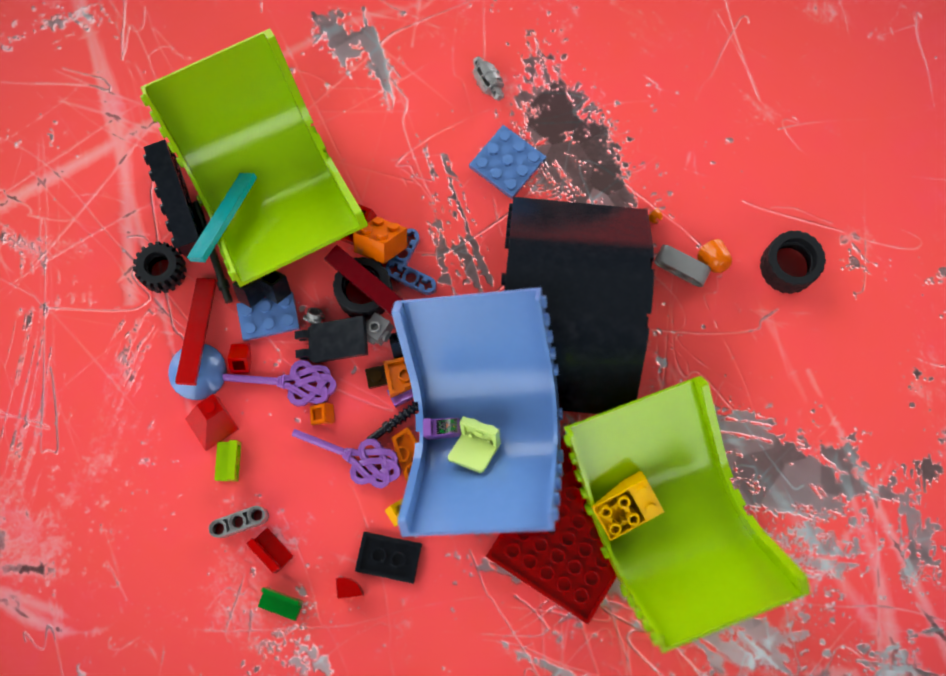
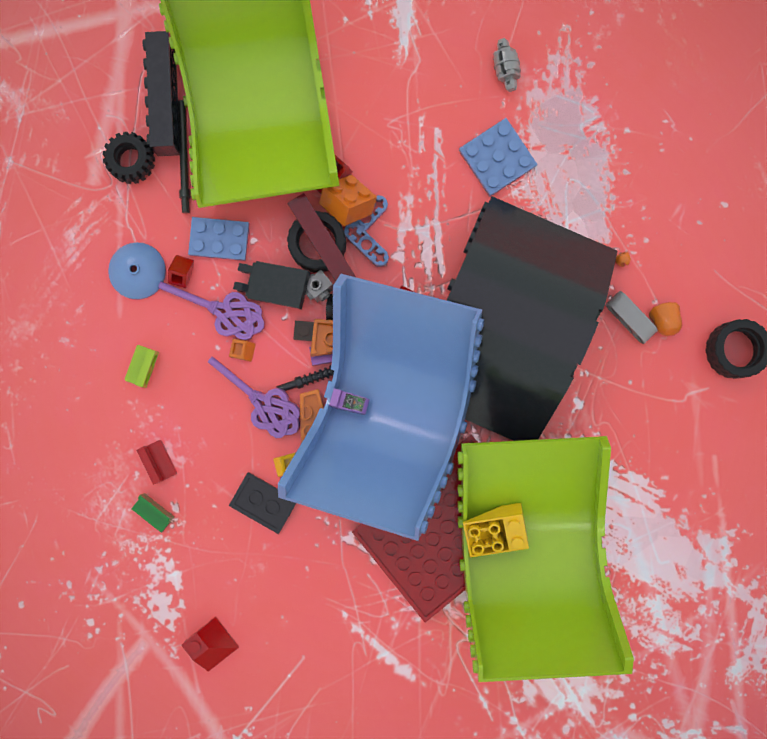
camera: 15 degrees right, 10 degrees up
red tile [175,278,217,386] -> none
red slope [185,394,239,451] -> none
teal tile [187,173,257,263] -> none
light grey beam [209,506,269,538] -> none
black brick [232,270,291,308] -> none
light grey plate [303,308,325,324] -> none
red brick [336,577,364,599] -> none
yellowish green bracket [448,416,501,473] -> none

